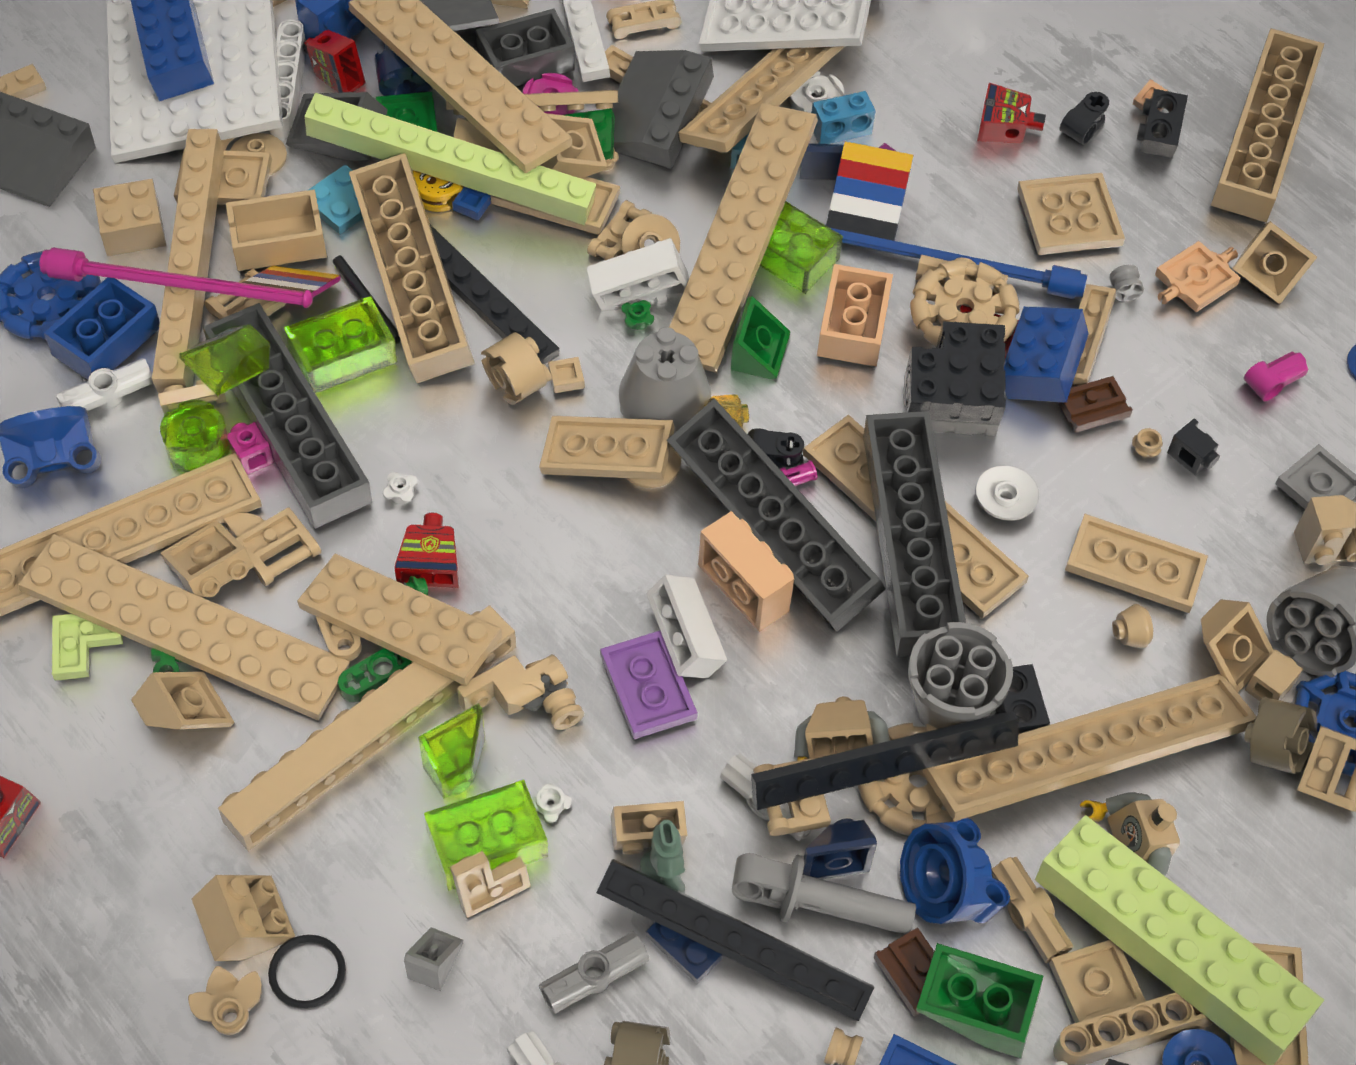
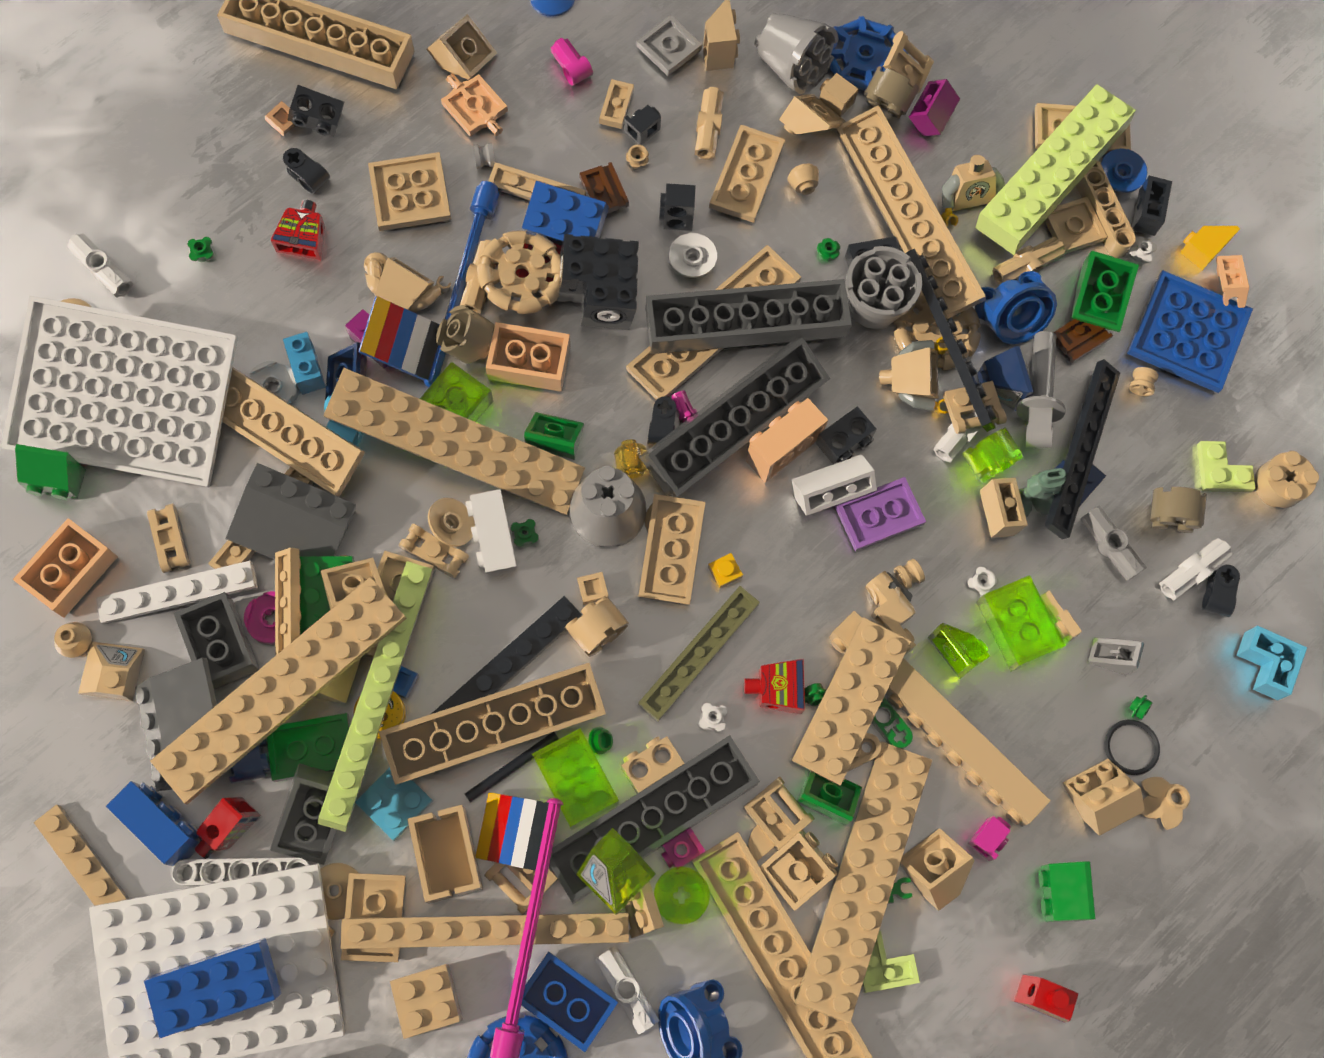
camera: 95 degrees left, 15 degrees up
none -> green plate [187,237,214,262]
none -> tan torso [364,252,451,313]
none -> dark tan brick [436,305,495,364]
none -> green plate [588,727,613,754]
none -> tan plate [599,79,634,129]
none -> tan brick [621,736,685,794]
none -> olive plate [638,586,760,721]
none -> black brick [659,183,696,231]
none -> tan piece [695,87,724,160]
none -> yellow plate [708,553,743,588]
none -> green slope [797,771,862,825]
none -> black brick [815,406,877,464]
none -> green plate [817,238,841,262]
none -> magenta brick [909,79,960,136]
none -> clear neon green brick [962,427,1024,483]
none -> dark pink brick [968,816,1011,861]
none -> green slope [1038,861,1095,922]
none -> green plate [1129,695,1153,720]

